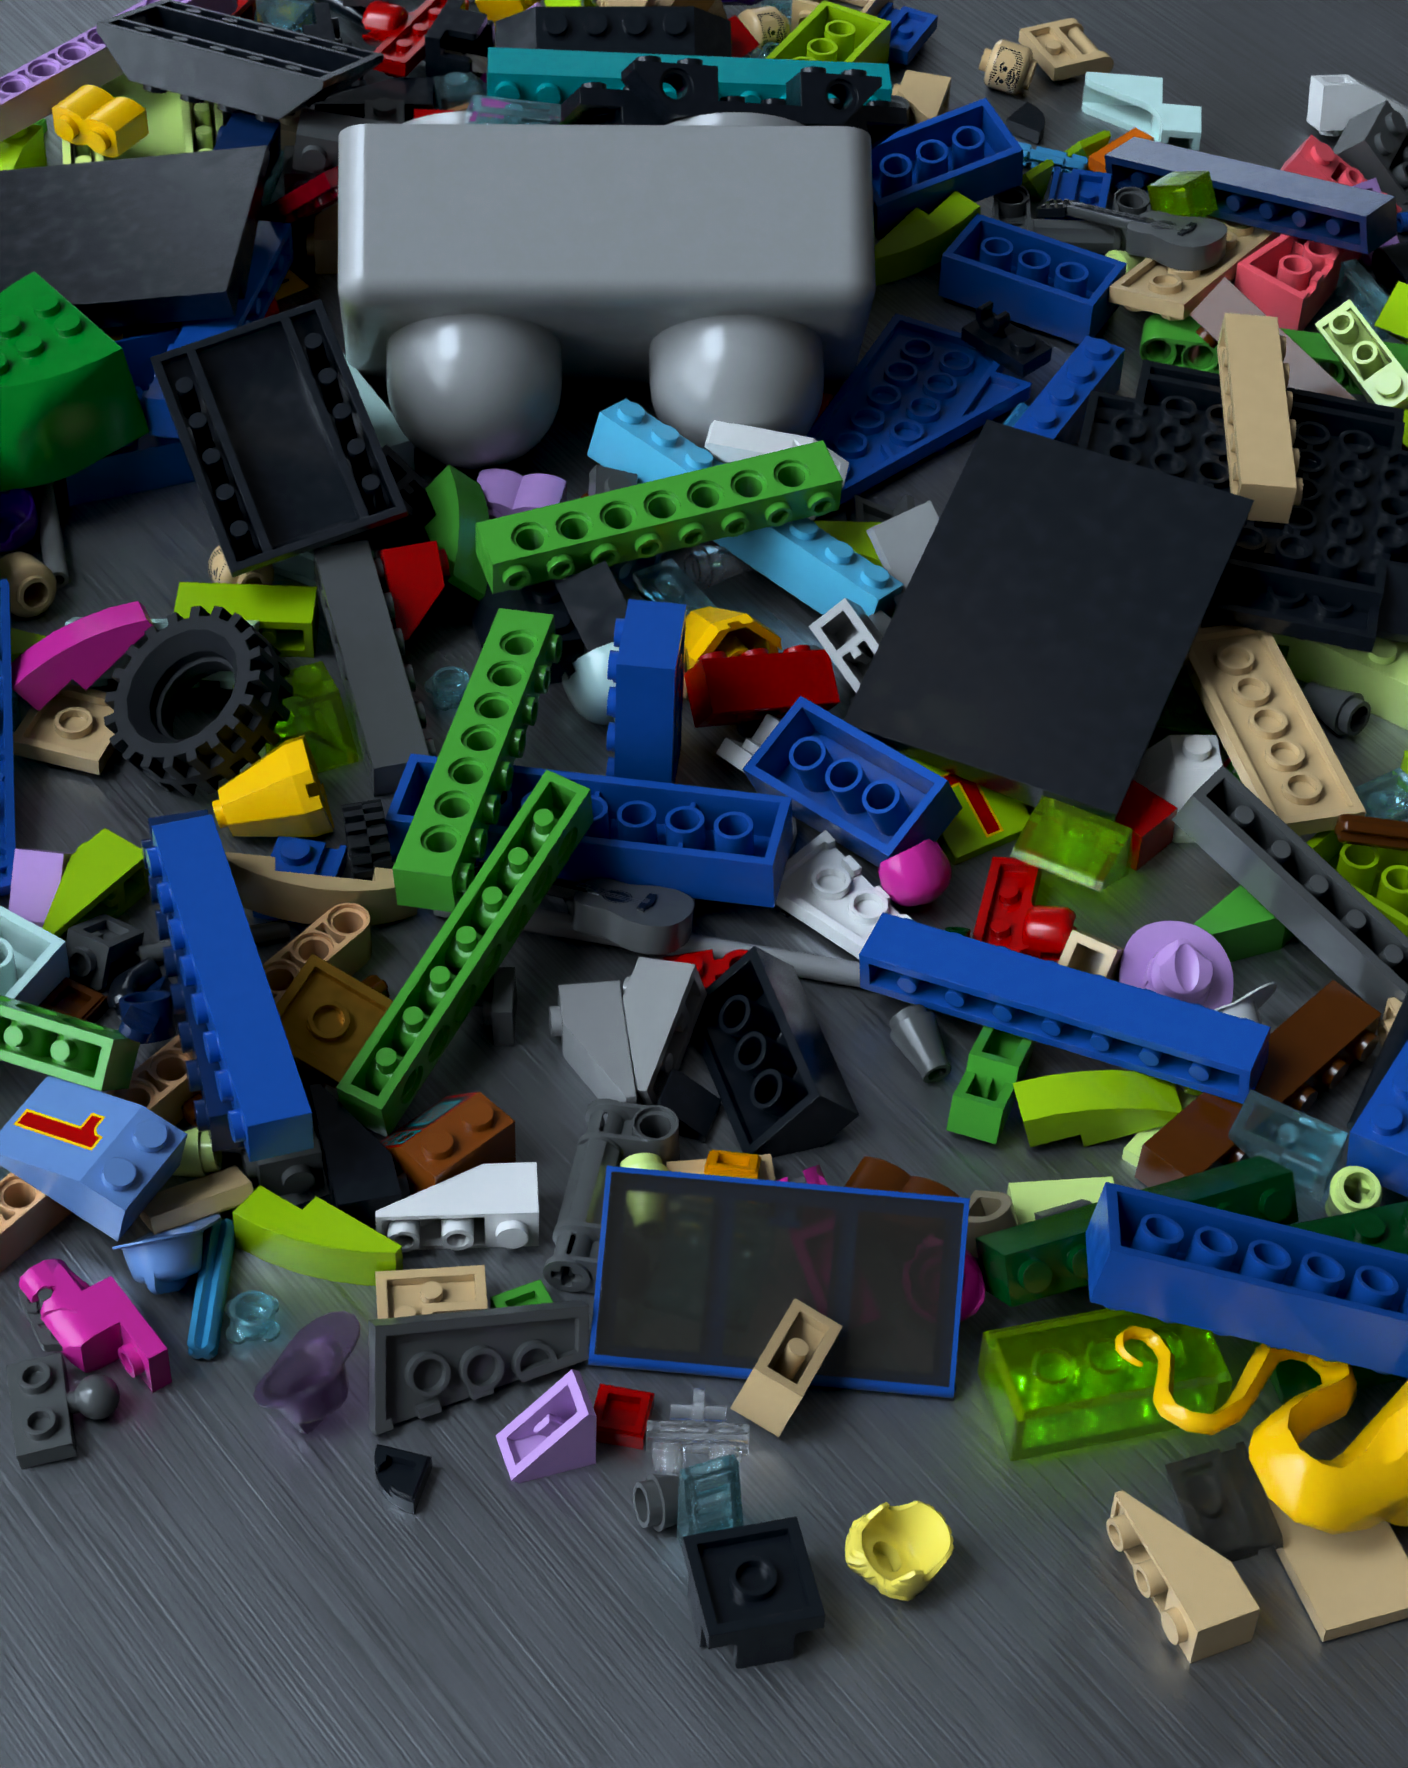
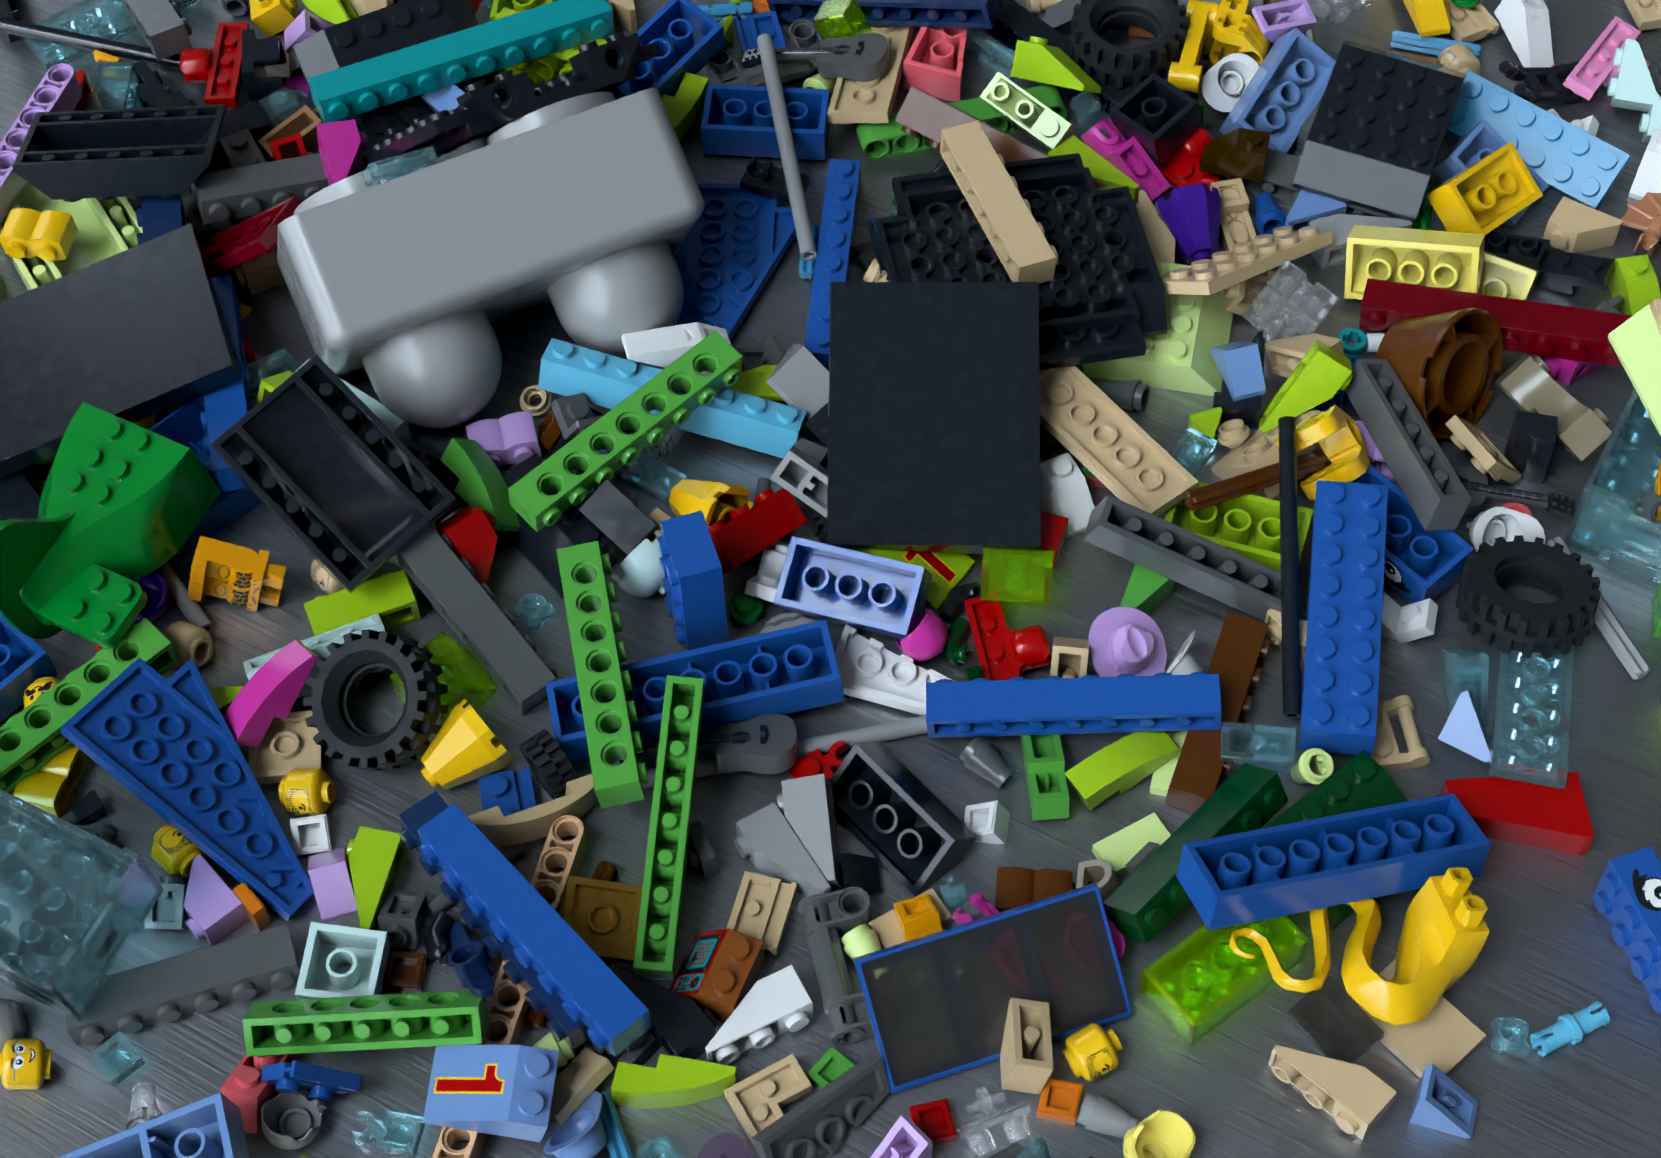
camera: 20 degrees left, 10 degrees up
none -> light orange hips [187,536,287,612]
none -> yellow head [279,768,337,815]
none -> white slope [289,813,332,856]
none -> tan plate [519,385,553,417]
none -> tan plate [726,871,797,955]
none -> green plate [728,591,763,625]
none -> light grey piece [757,34,817,260]
none -> black arm [939,582,984,624]
none -> clear light blue plate [939,874,968,911]
none -> dark green arm [944,618,973,666]
none -> white slope [963,800,1010,845]
none -> orange tile [1036,1077,1083,1126]
none -> yellow head [1062,1023,1123,1082]
none -> light grey cone [1076,1092,1138,1138]
none -> medium blue slope [1410,1064,1479,1138]

